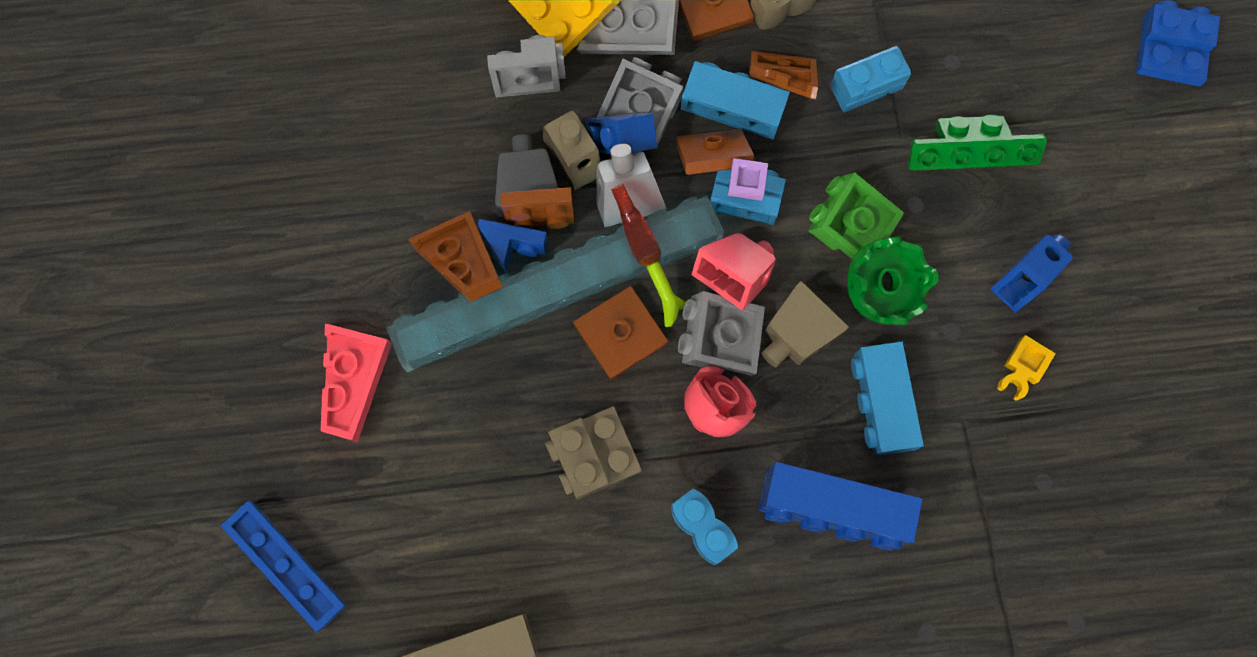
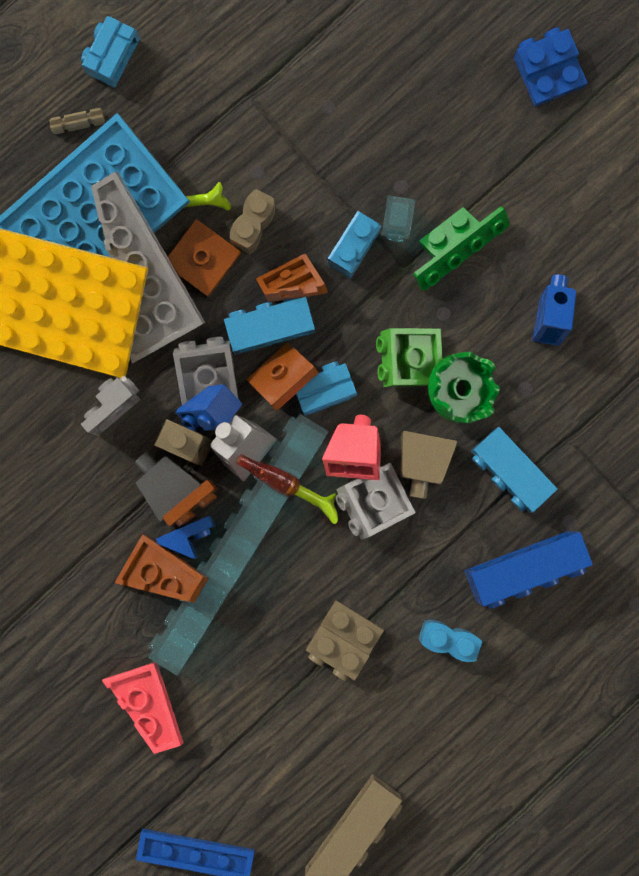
camera: 35 degrees left, 10 degrees up
dark orange plate [573,286,668,381] -> none
coral cylinder [684,366,756,438] -> none
lavender tile [728,158,768,201] -> none
yellow plate [997,335,1056,401] -> none
none -> clear light blue brick [381,196,416,241]

